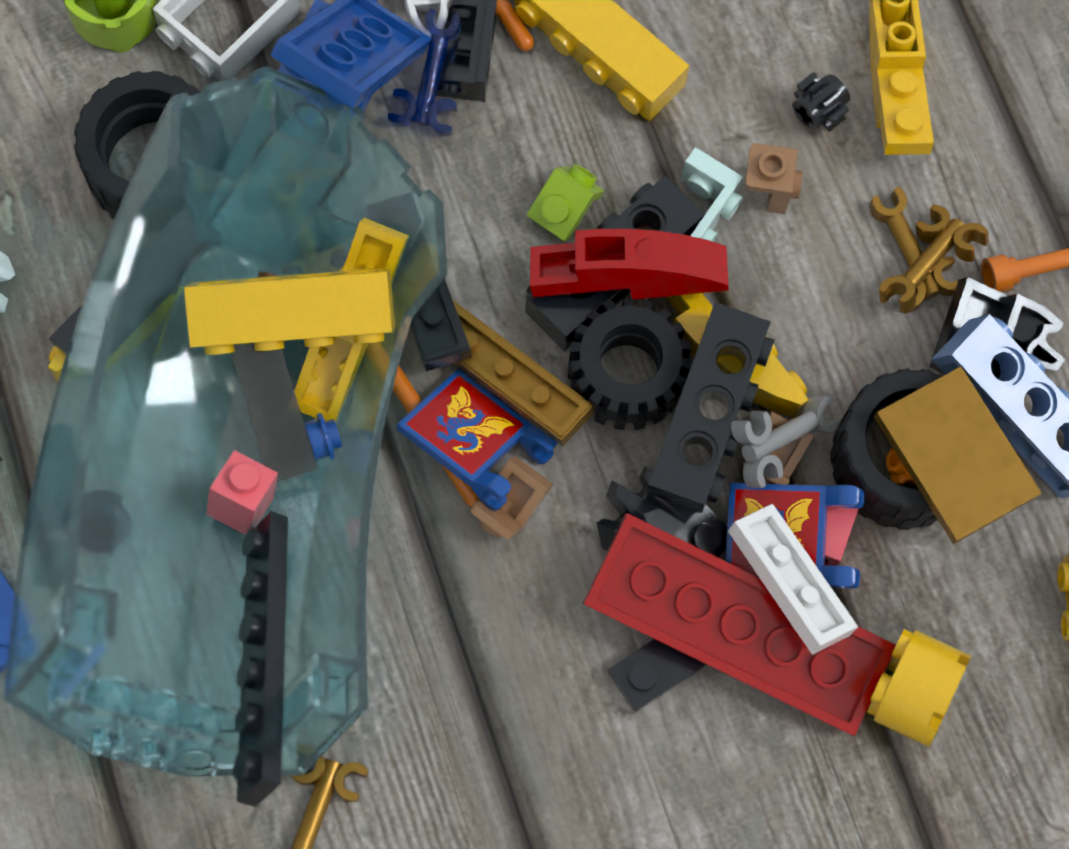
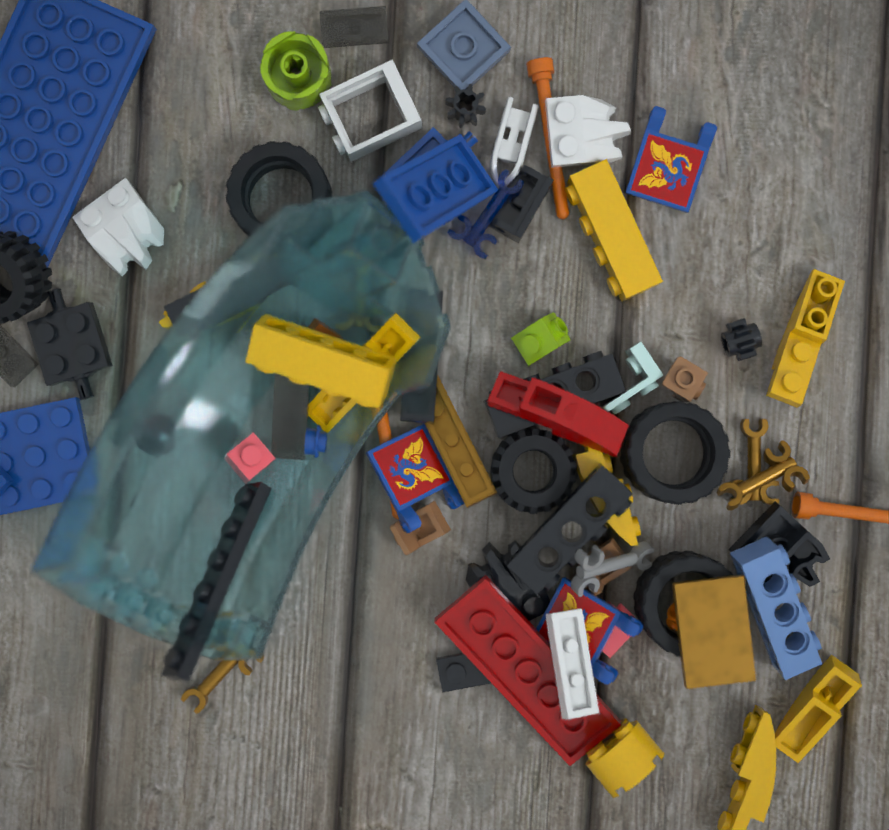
camera: 25 degrees right, 15 degrees up
none -> black tyre [620,401,731,505]

